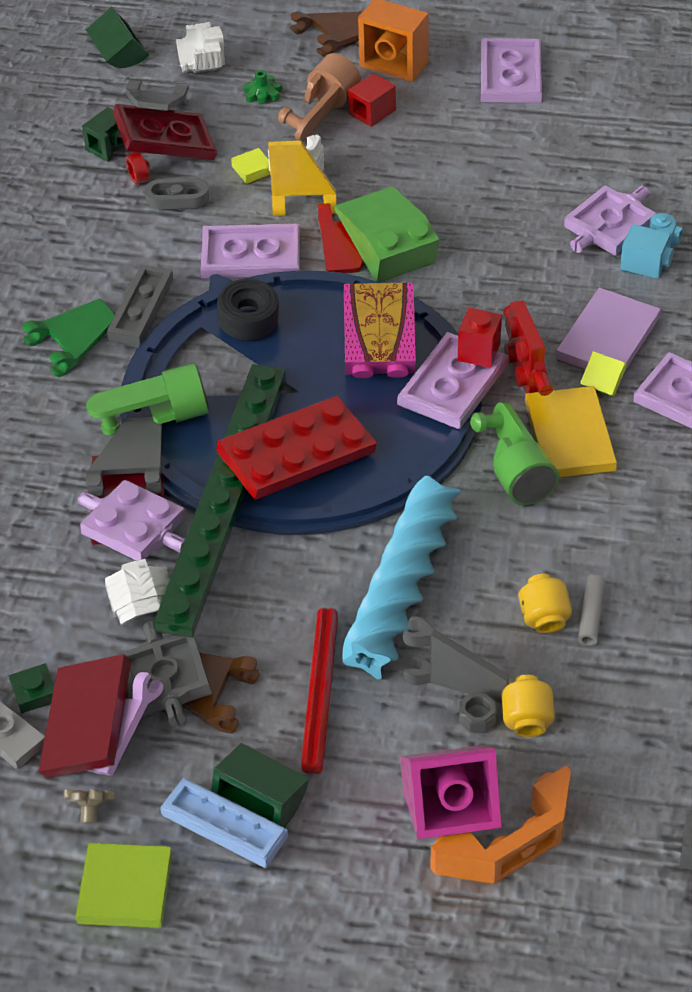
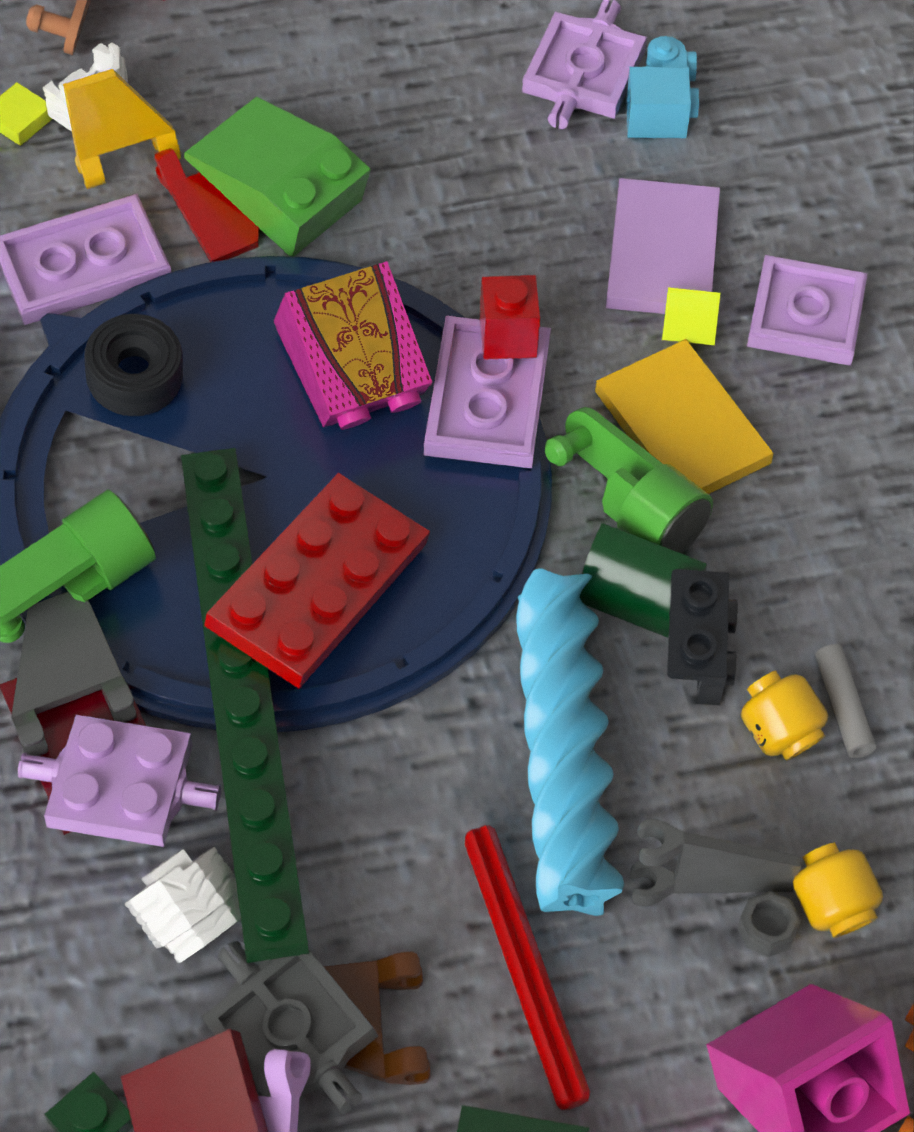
camera: 25 degrees left, 10 degrees up
red plate [503,300,553,396] -> none
none -> dark green brick [579,523,707,638]
none -> black bracket [667,569,738,705]

